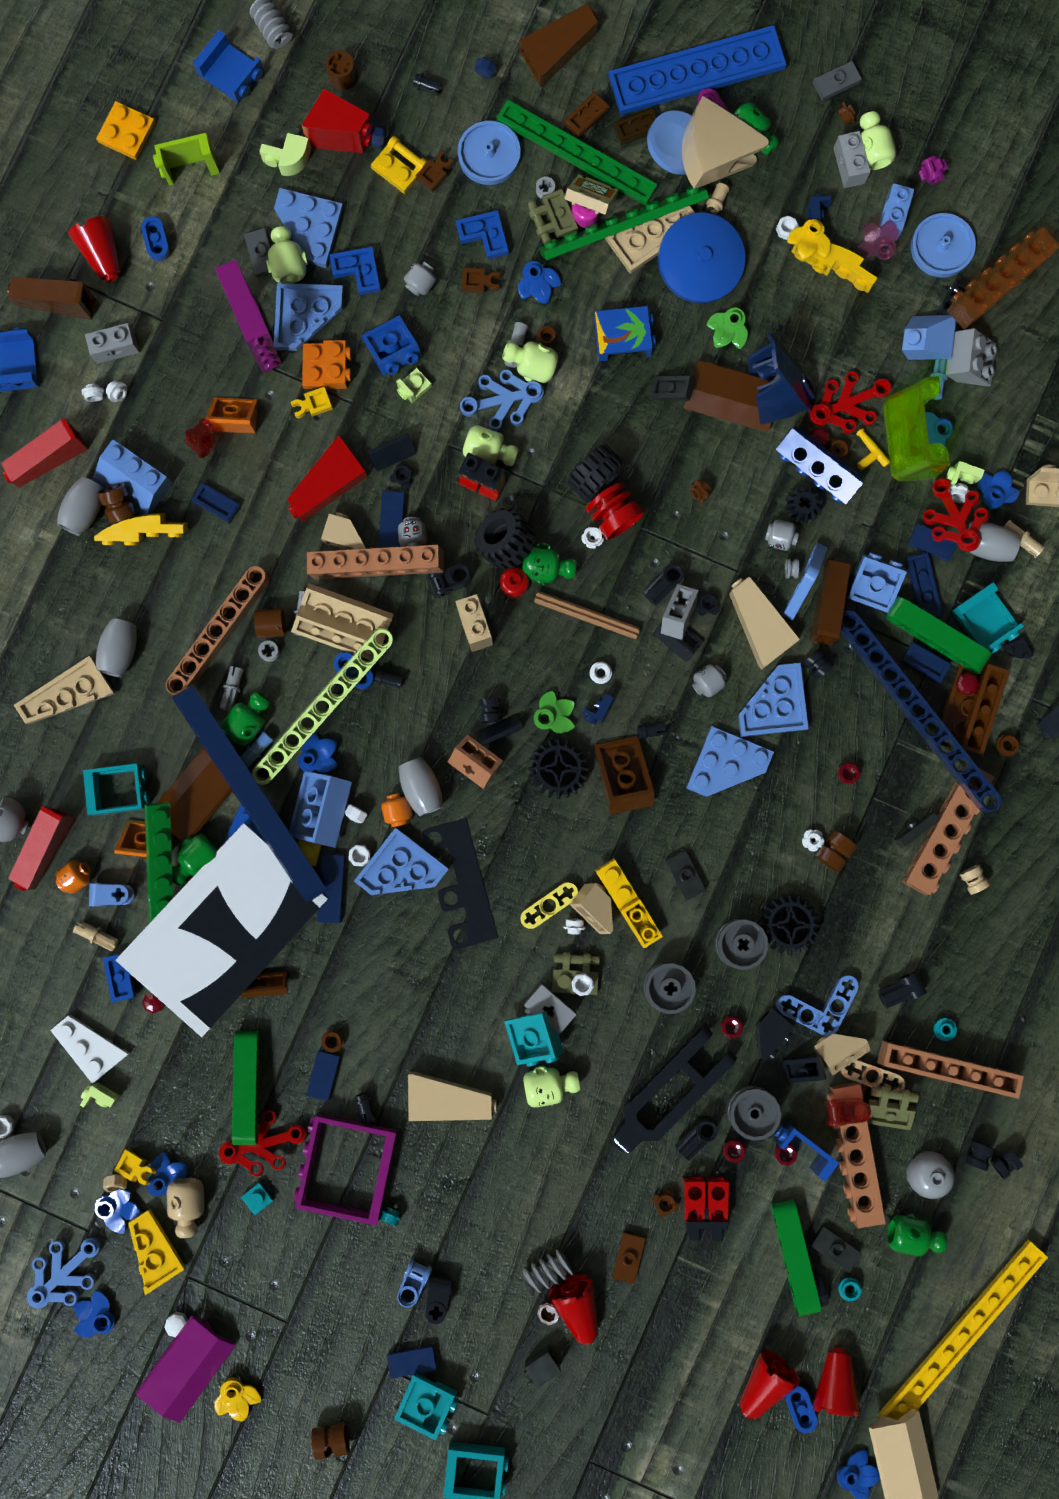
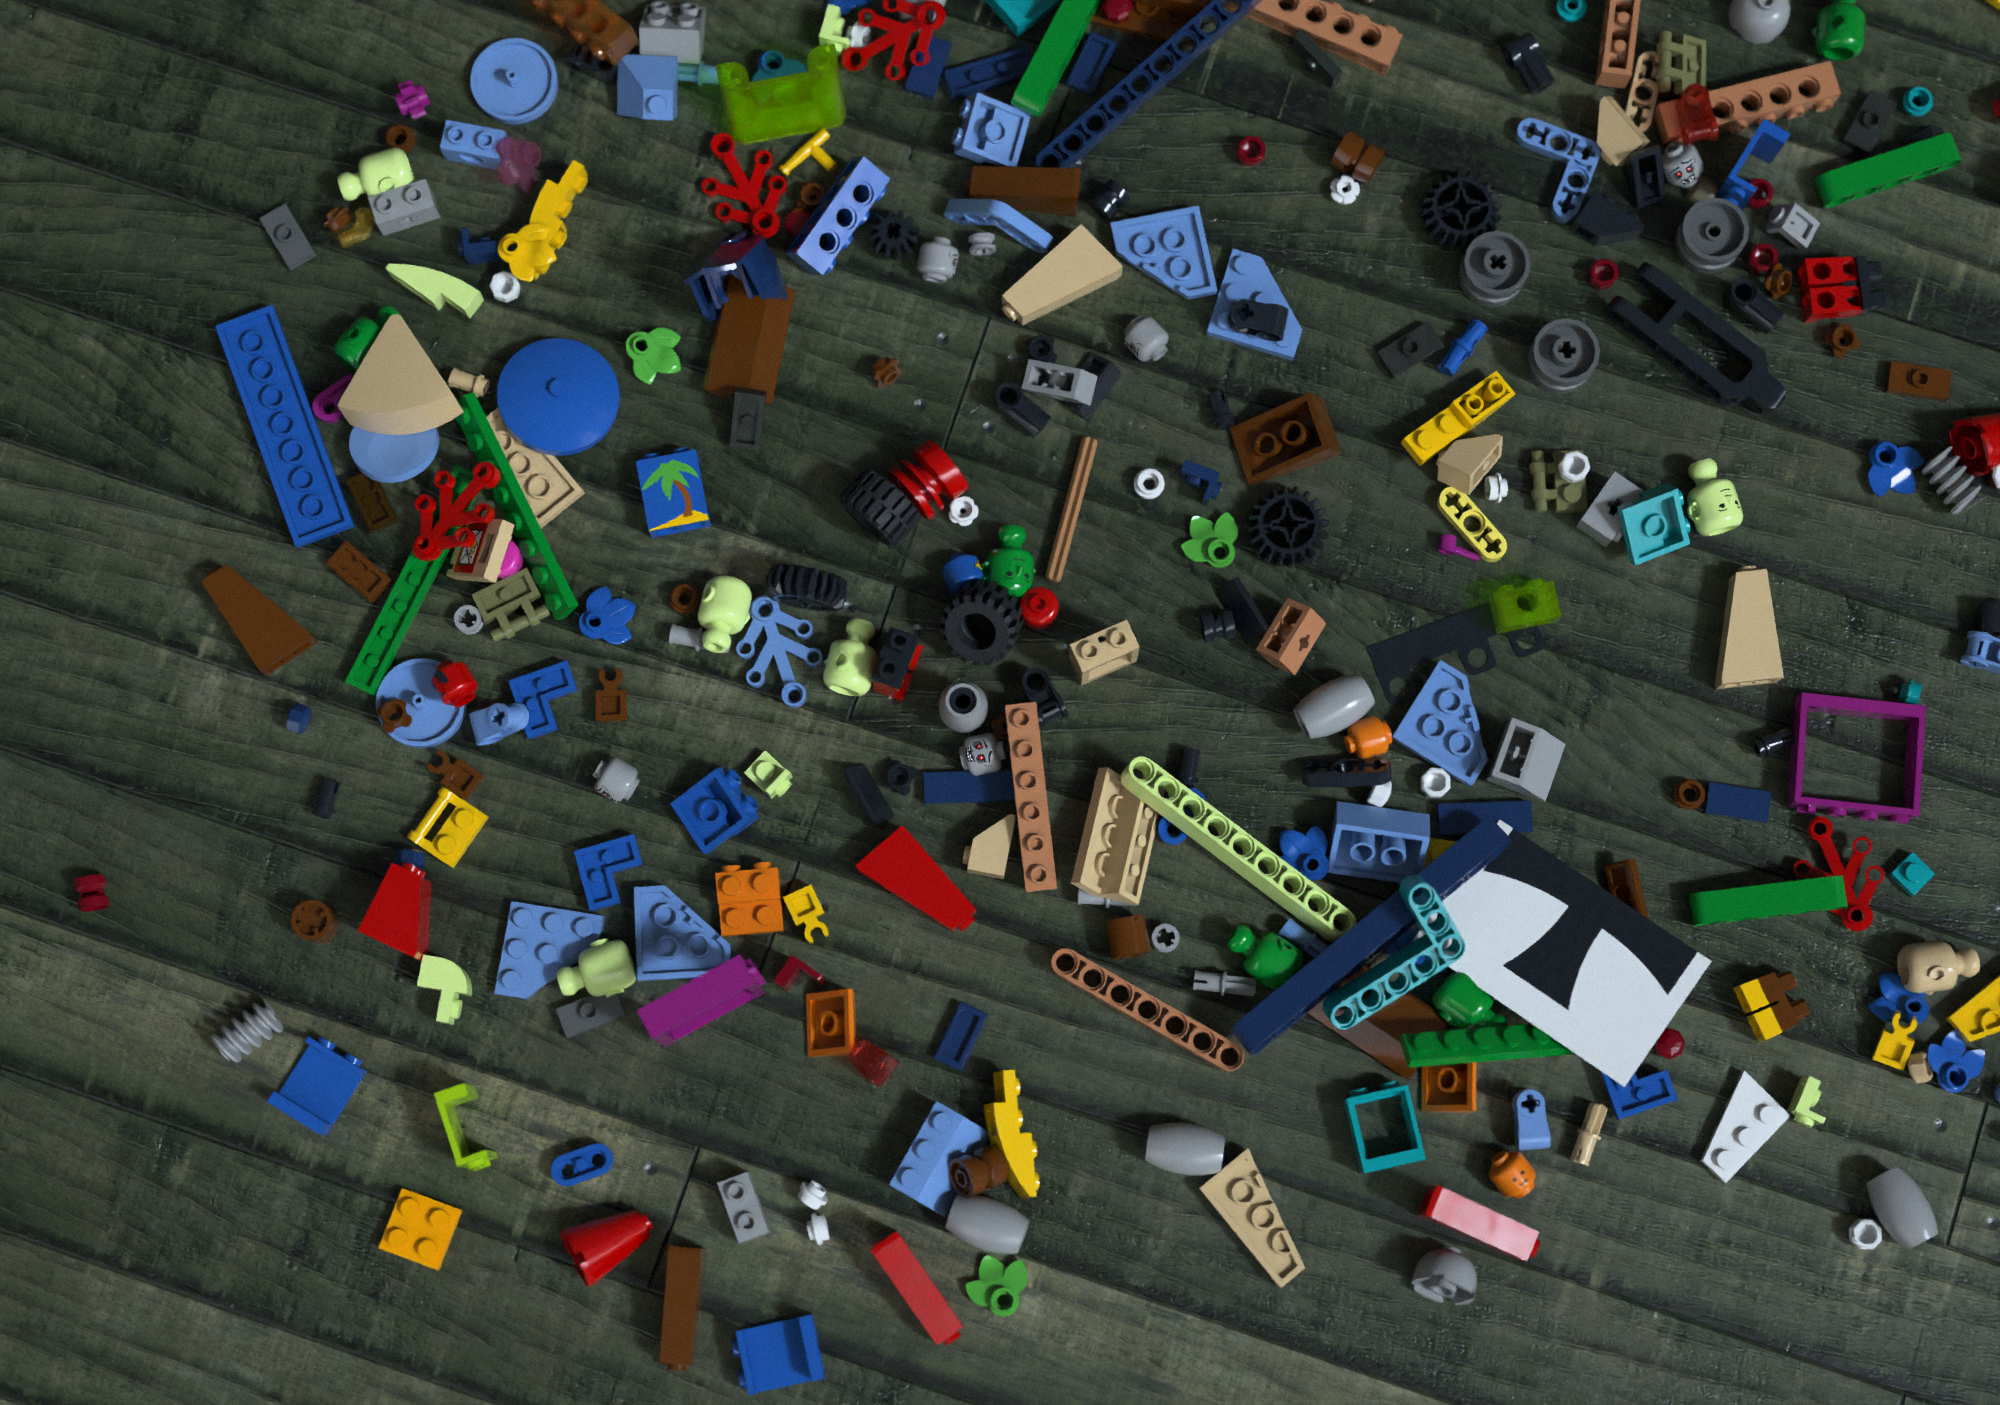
camera: 95 degrees left, 5 degrees down
none -> clear yellow arm [338,207,375,248]
none -> reddish brown plate [376,699,412,733]
none -> reddish brown plate [385,125,416,154]
none -> yellowish green slope [386,264,484,319]
none -> red plant [412,462,501,561]
none -> red head [431,660,478,708]
none -> medium blue piece [469,703,529,746]
none -> black gear [765,564,848,613]
none -> dark red panel [774,955,826,992]
none -> light grey piece [938,681,988,733]
none -> blue head [942,552,984,596]
none -> bright green plate [966,1255,1028,1317]
none -> black piece [1228,299,1289,341]
none -> black beam [1301,757,1392,787]
none -> teal beam [1322,875,1466,1029]
none -> blue pin [1437,318,1488,377]
none -> magenta hand [1438,534,1480,562]
none -> light grey slope [1486,718,1566,802]
none -> clear neon green brick [1489,578,1562,634]
none -> light grey head [1661,142,1704,188]
none -> dark tan piece [1686,176,1718,205]
none -> hips [1733,971,1810,1043]
none -> light grey bracket [1764,203,1820,249]
none -> reddish brown plate [1764,263,1793,299]
none -> blue plate [1867,441,1924,497]

